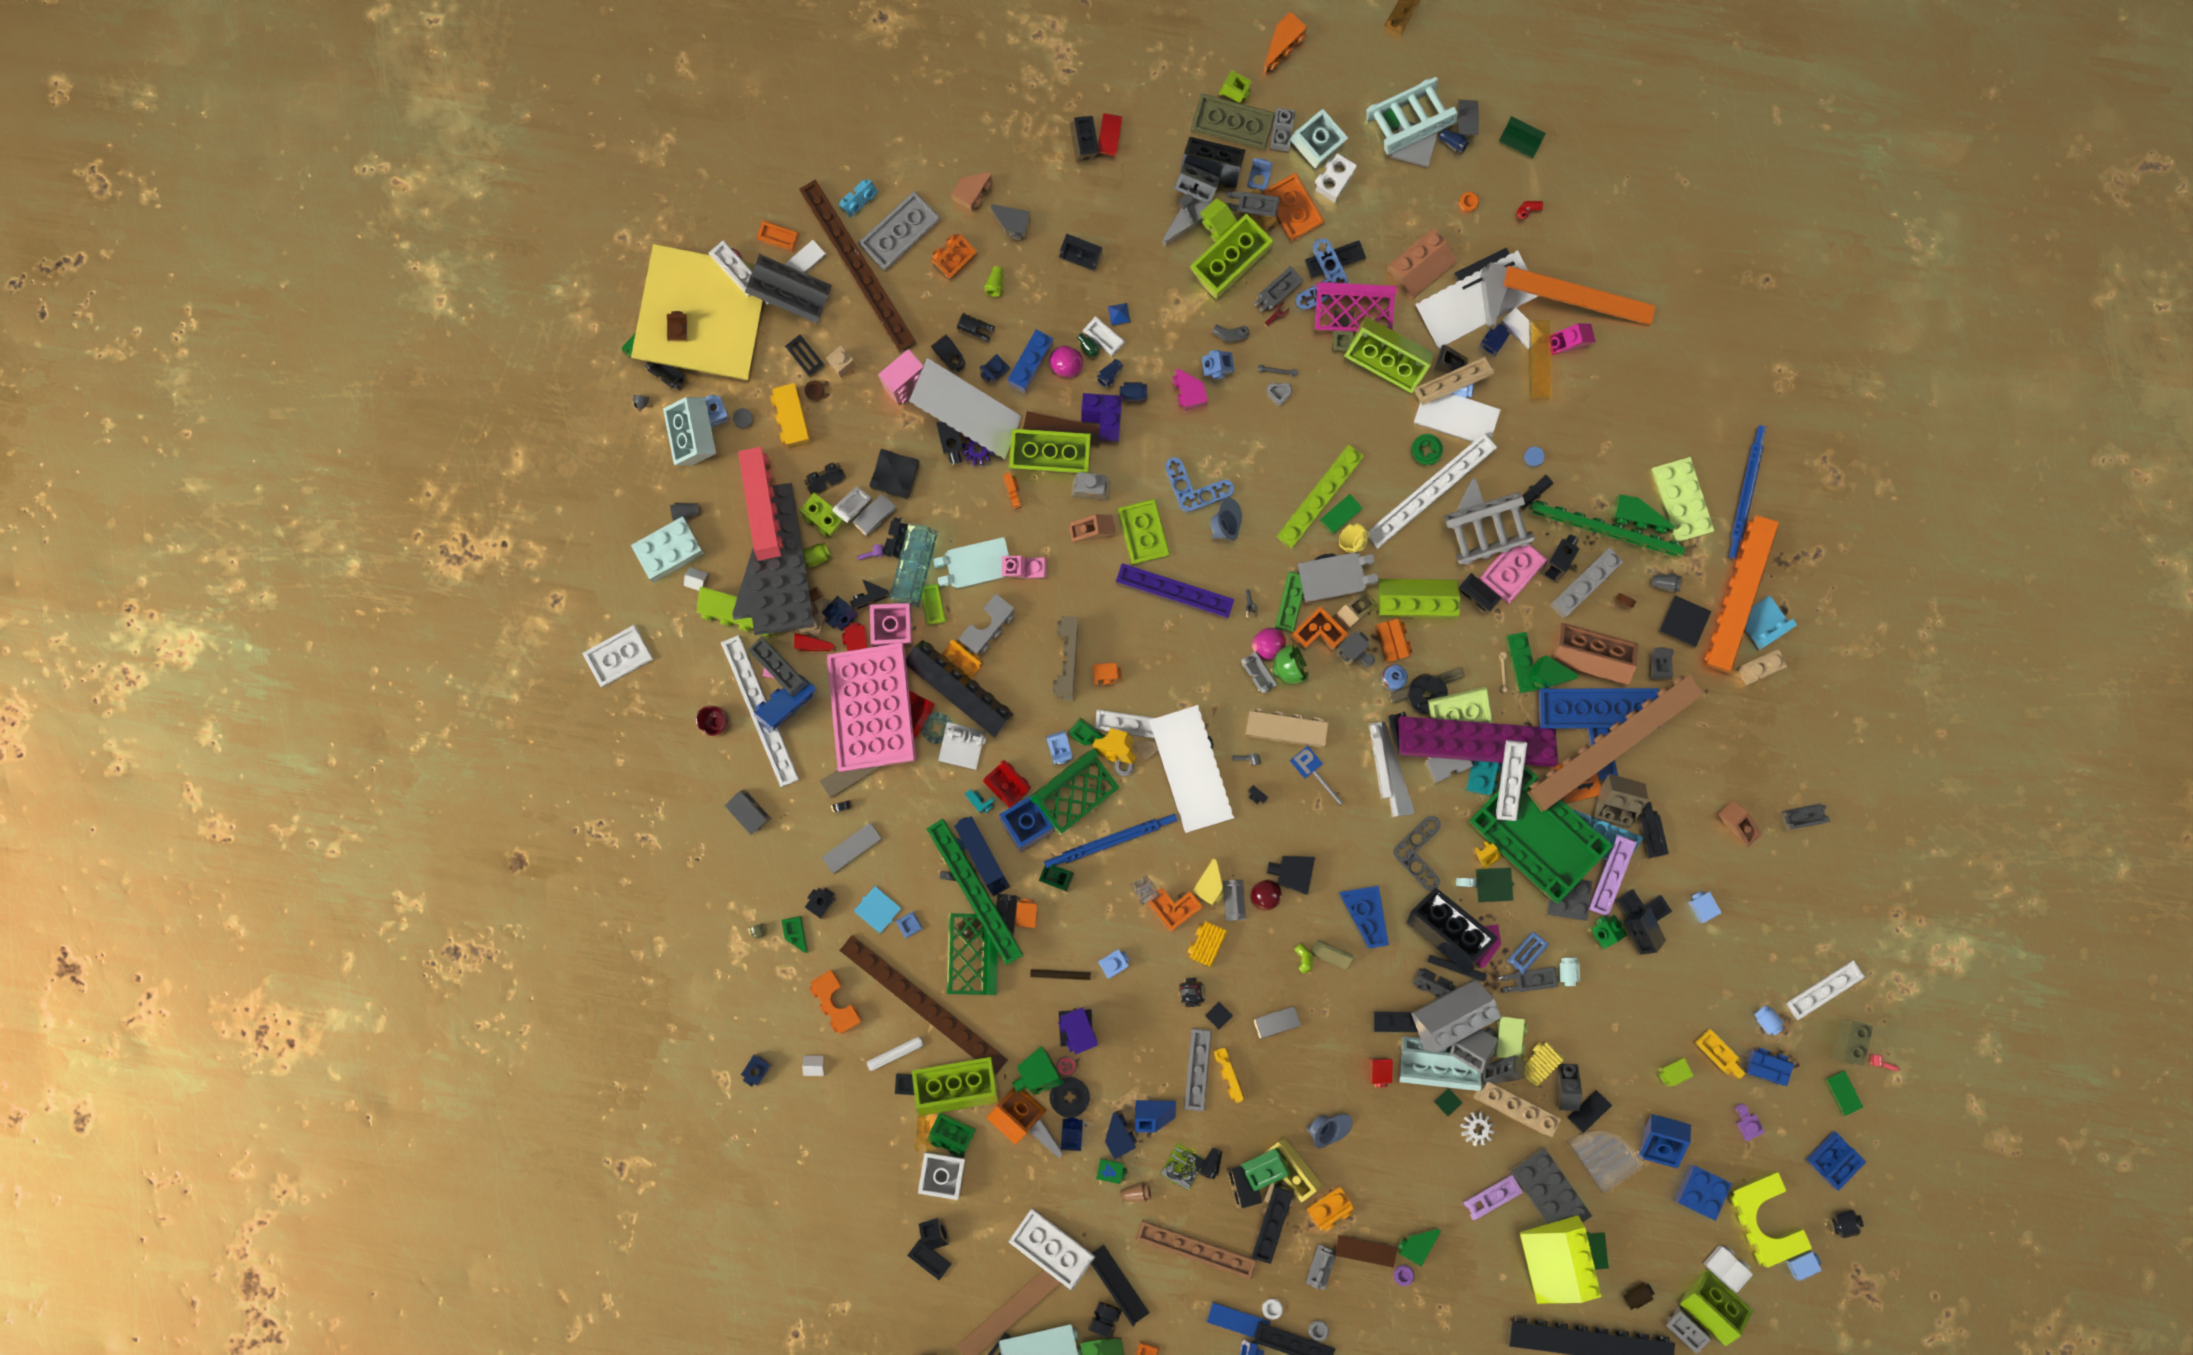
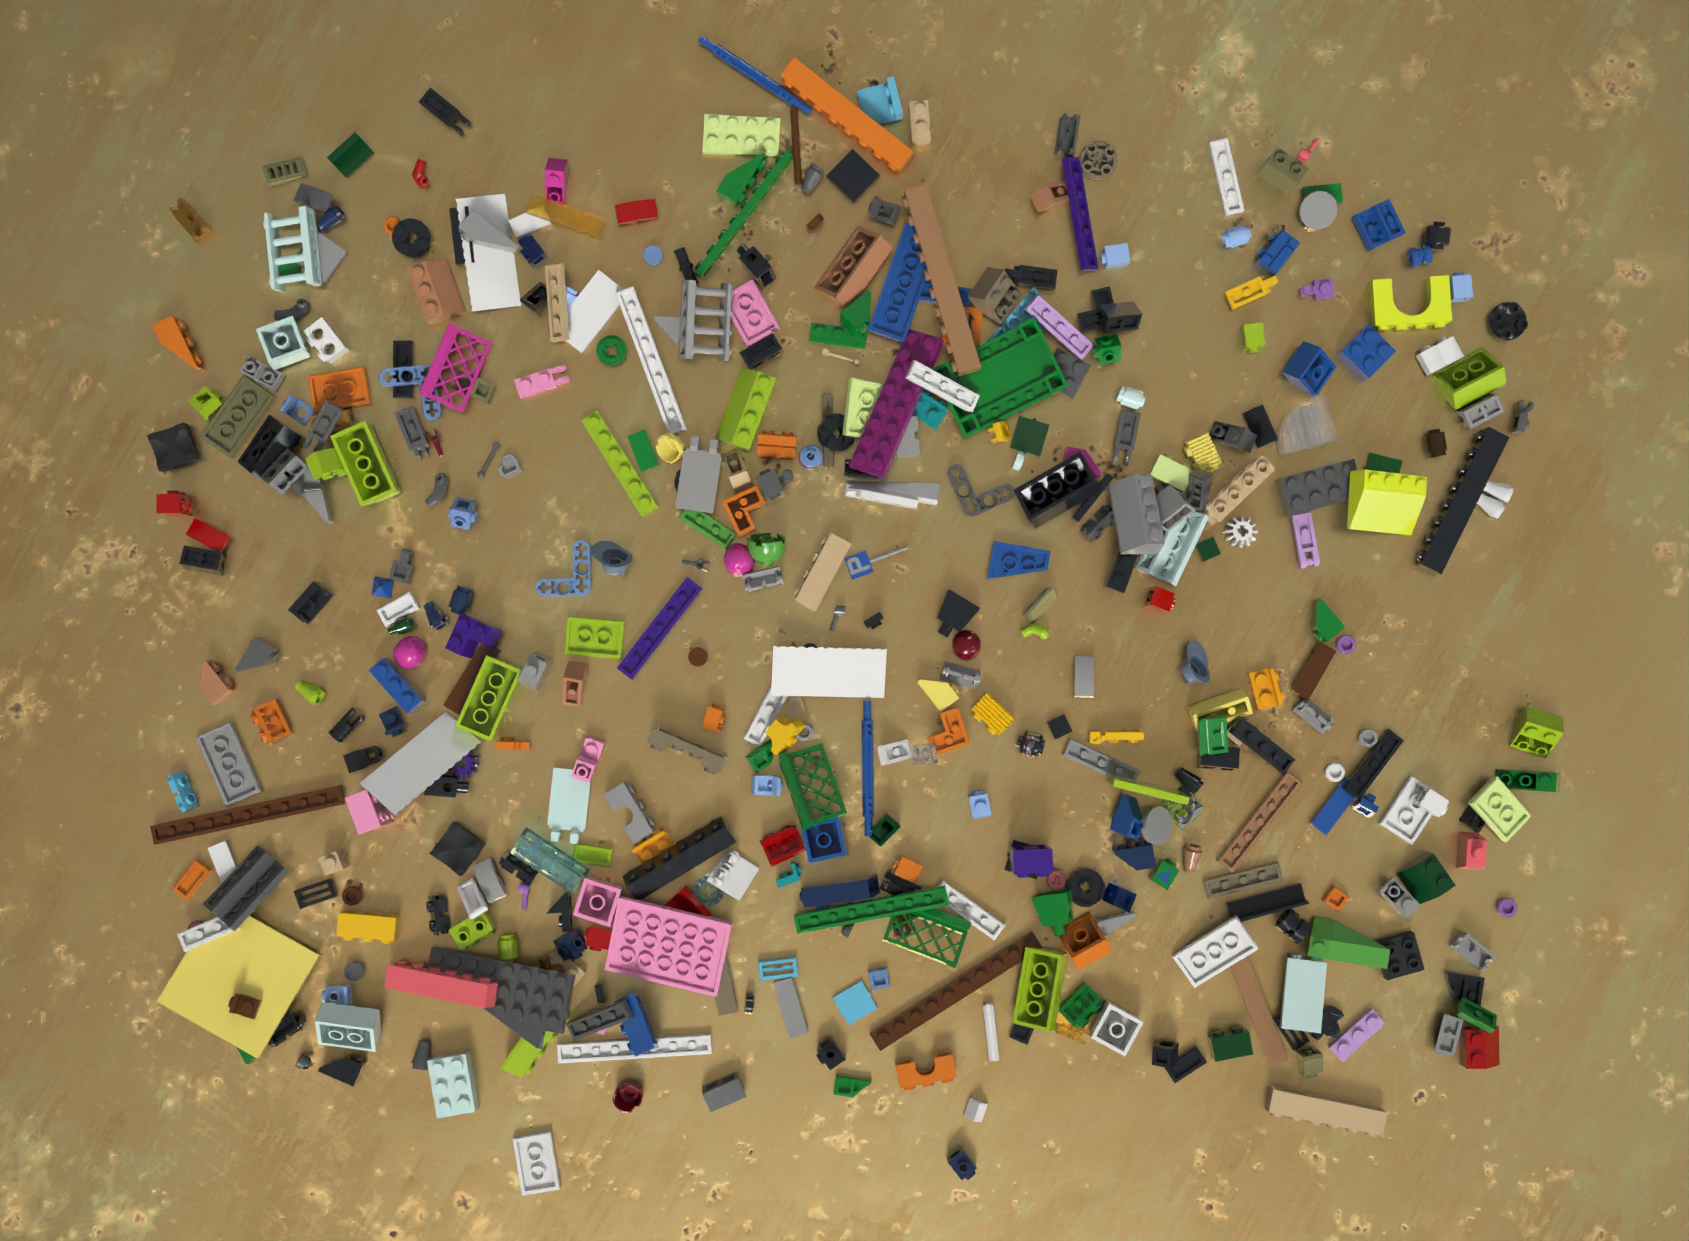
camera: 75 degrees left, 5 degrees up
white slope [684,567,709,591] -> none
olive hinge [748,923,765,939] -> none
red slope [794,633,836,651] -> none
dark brown bar [1030,969,1091,980] -> none
dark pink slope [1172,369,1208,411] -> none
lime slope [1344,316,1434,393] -> none
orange tile [1503,266,1656,325] -> none
medium blue tile [1507,931,1549,974] -> none
light grey brick [1550,547,1624,619] -> none
none -> black brick [147,422,200,472]
none -> red brick [156,490,195,516]
none -> olive slope [262,157,308,187]
none -> dark grey arm [274,298,310,321]
none -> black slope [318,1053,367,1087]
none -> dark grey plate [389,549,414,584]
none -> black plate [392,218,431,257]
none -> black hinge [419,88,471,136]
none -> bright pink hinge [514,365,570,399]
none -> black tile [595,981,608,1004]
none -> red slope [615,199,658,224]
none -> reddish brown tile [688,647,708,666]
none -> medium azure tile [758,956,798,981]
none -> reddish brown bar [790,108,802,185]
none -> white slope [877,739,912,766]
none -> white tile [938,880,1005,941]
none -> dark purple tile [1062,157,1099,271]
none -> dark tan tile [1079,141,1117,180]
none -> lime tile [1106,773,1190,805]
none -> light grey tile [1141,806,1173,845]
none -> dark tan tile [1203,861,1283,899]
none -> dark green brick [1207,1026,1253,1062]
none -> light grey tile [1298,190,1338,230]
none -> blue wheel [1407,244,1433,267]
none -> black dish [1489,302,1528,340]

